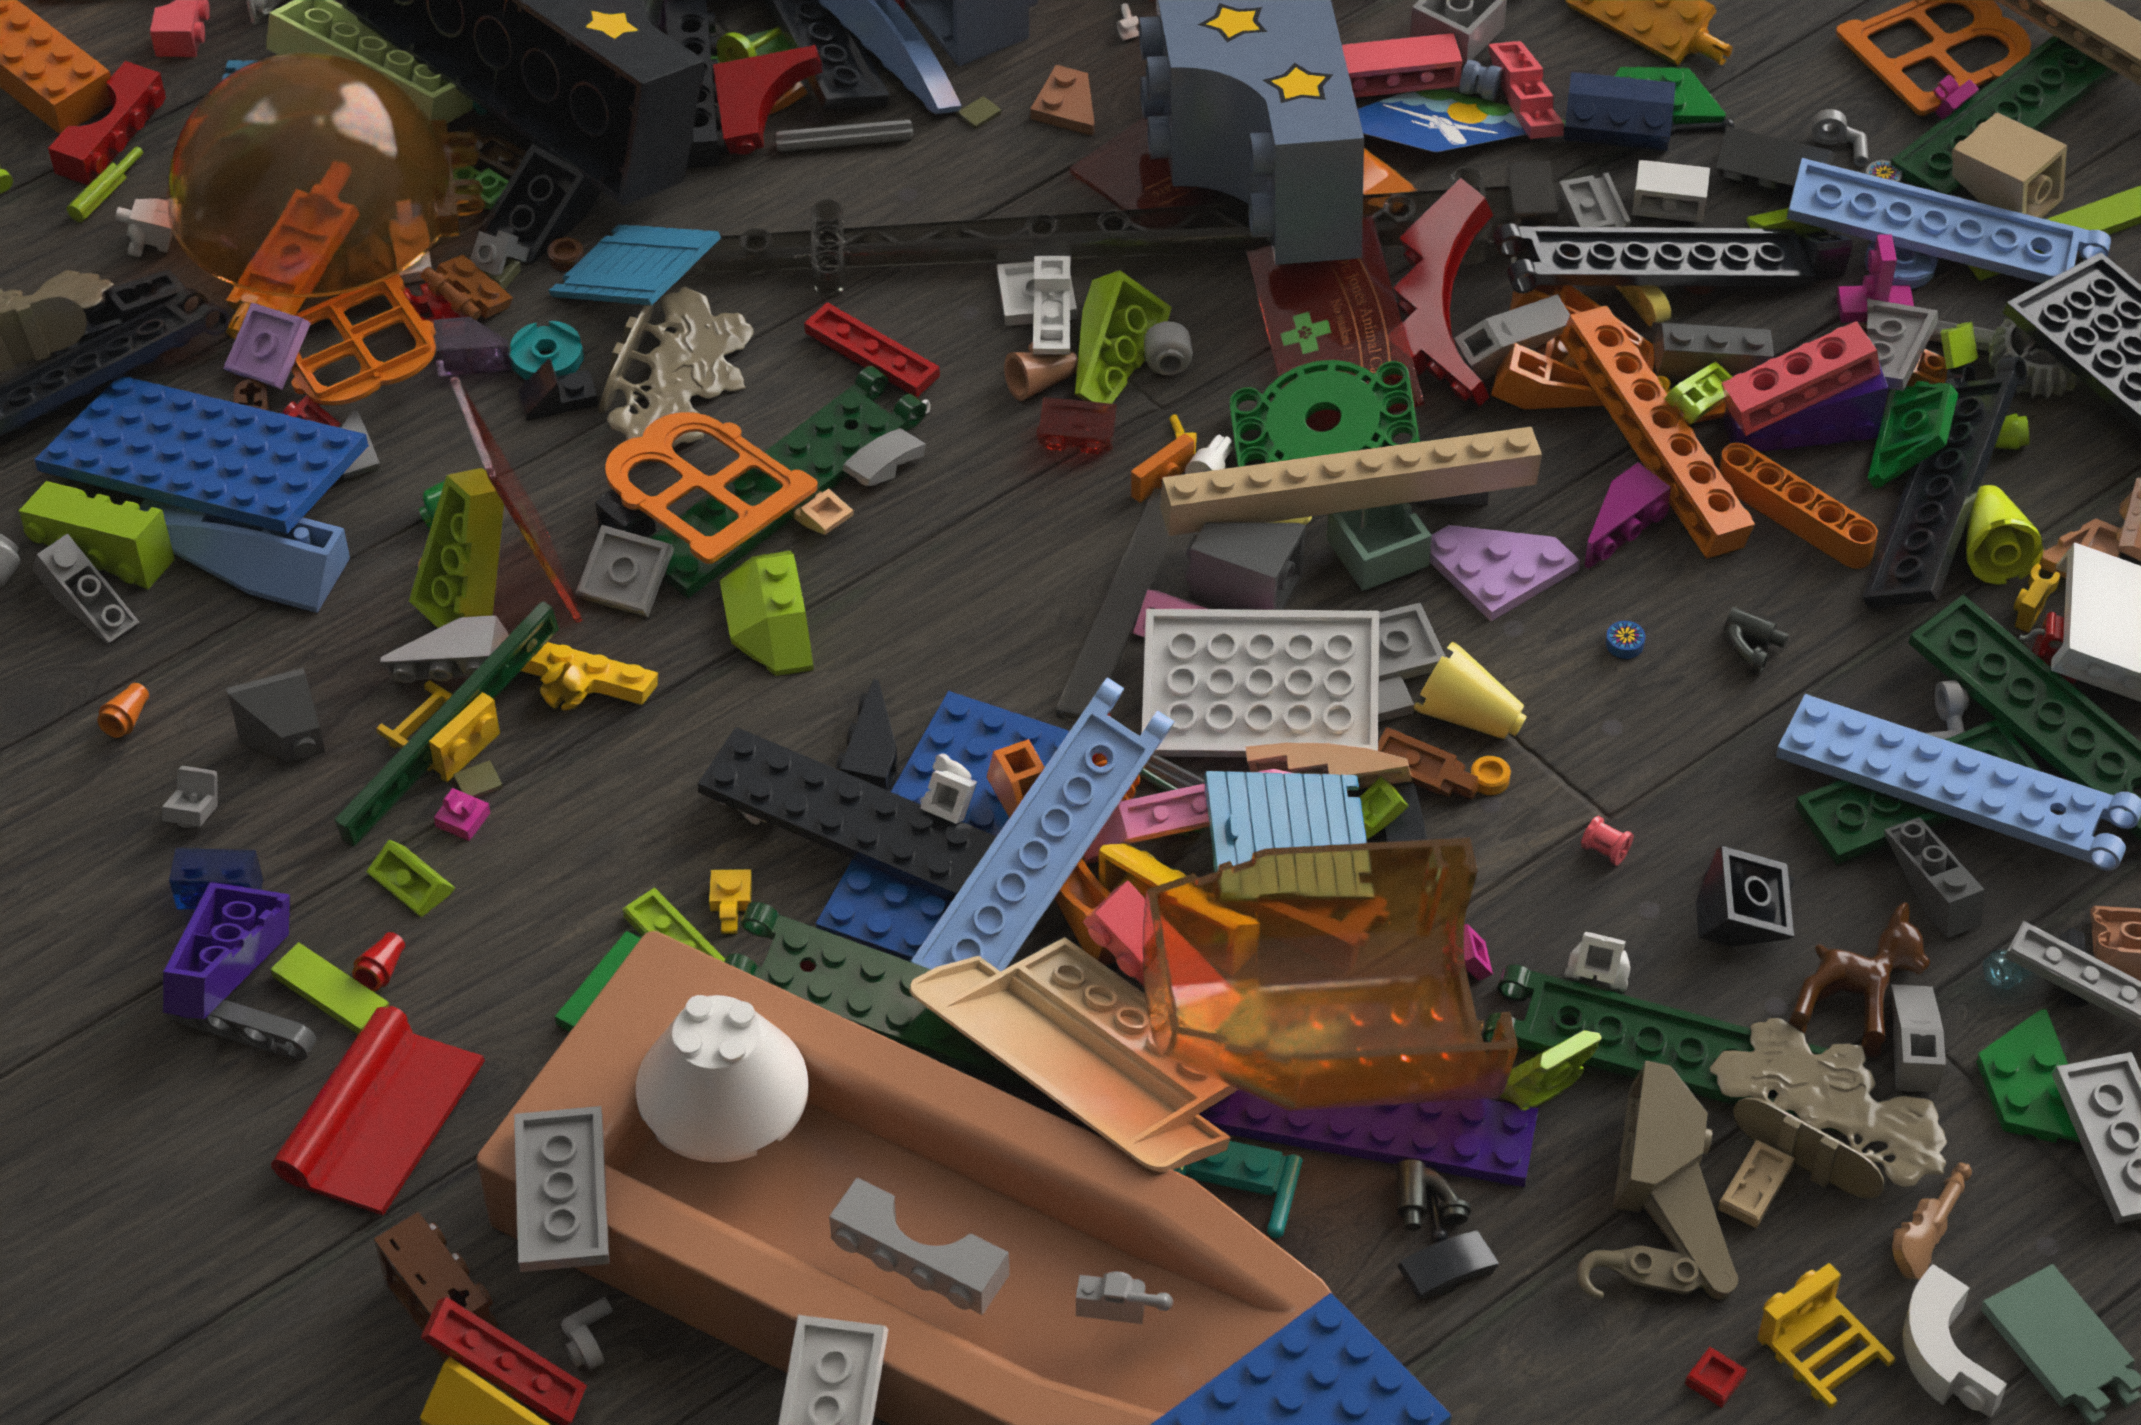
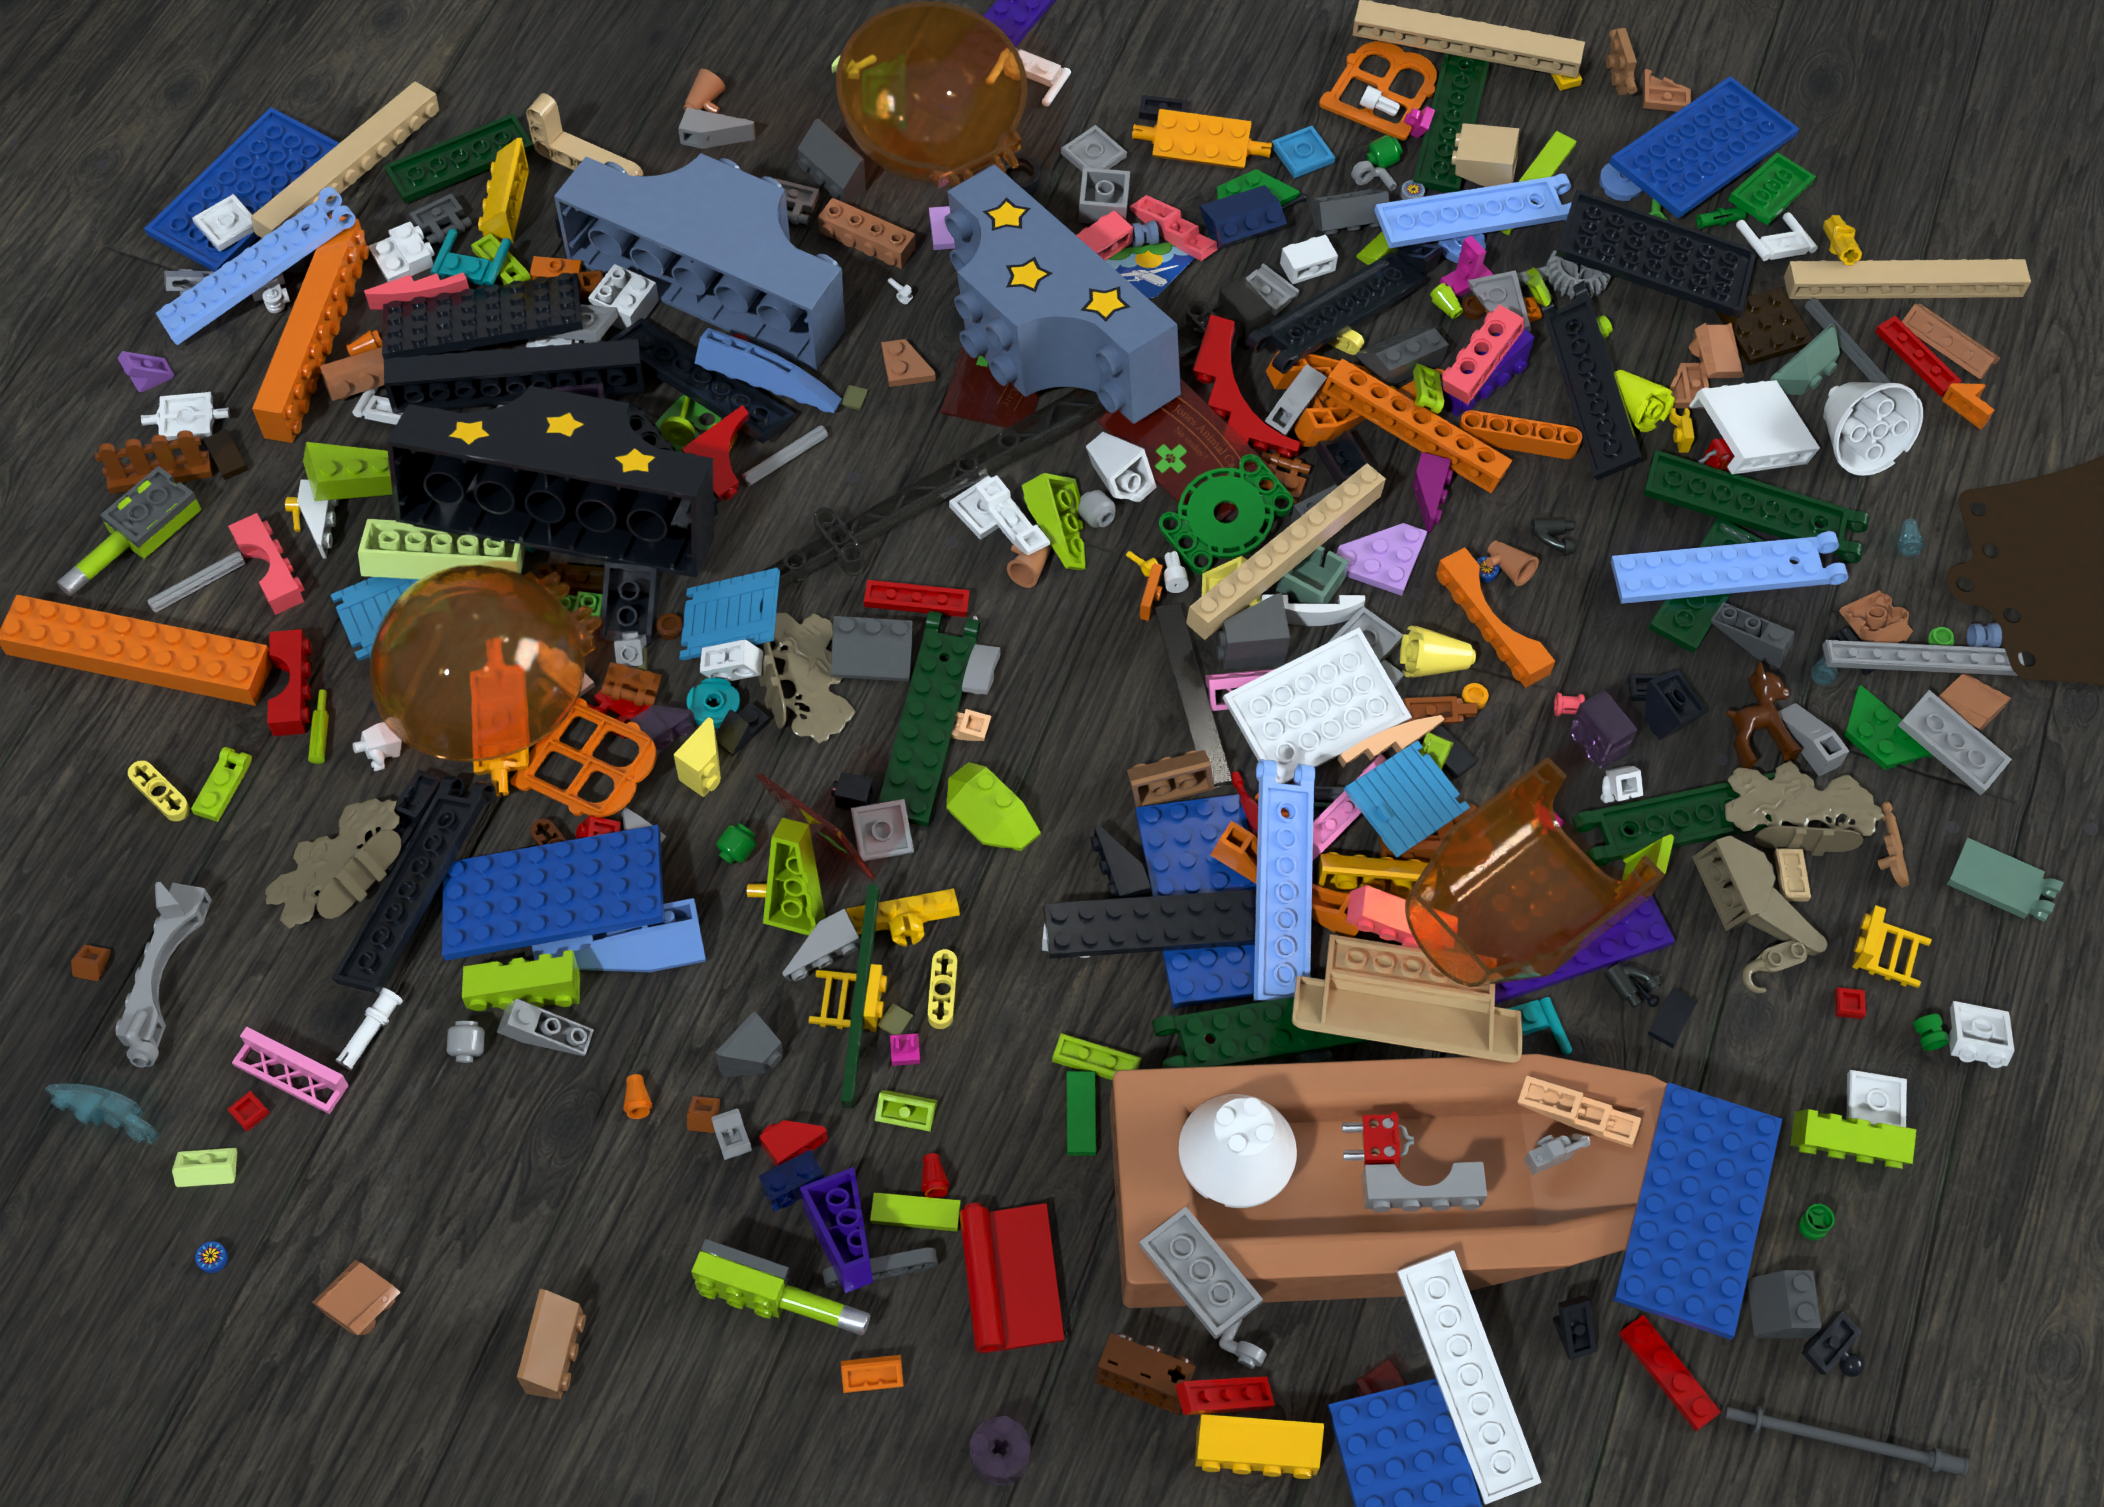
camera: 35 degrees left, 10 degrees up
lavender plate [223,302,311,390] -> none
orange window [605,412,818,564] -> none
yellow plate [709,869,752,934] -> none
white piece [920,754,977,824] -> none
clear red bracket [1036,397,1117,454] -> none
green wing [1868,381,1958,489] -> none
white arch [1903,1264,2007,1418] -> none
light grey plate [1925,680,1969,740] -> none
none -> light yellow slope [674,717,721,797]
none -> dark orange slope [687,1096,720,1133]
none -> lime piece [691,1239,870,1335]
none -> white brick [700,640,763,682]
none -> red slope [759,1120,828,1173]
none -> dark grey slope [831,616,912,681]
none -> orange plate [841,1355,904,1393]
none -> light yellow beam [928,949,957,1029]
none -> clear purple brick [970,1416,1031,1485]
none -> white slope [1086,432,1157,502]
none -> medium nougat slope [1127,750,1214,807]
none -> dark orange plate [1257,452,1311,503]
none -> white slope [1261,595,1365,626]
none -> dark azure plate [1271,126,1335,178]
none -> black bracket [1315,431,1371,486]
none -> red piece [1342,1112,1414,1169]
none -> white piece [1360,85,1400,116]
none -> green head [1366,135,1403,169]
none -> lime cone [1430,283,1464,320]
none -> orange arch [1436,547,1555,688]
none -> nougat piece [1485,540,1539,586]
none -> light nougat slope [1518,1076,1641,1148]
none -> clear purple piece [1569,690,1638,769]

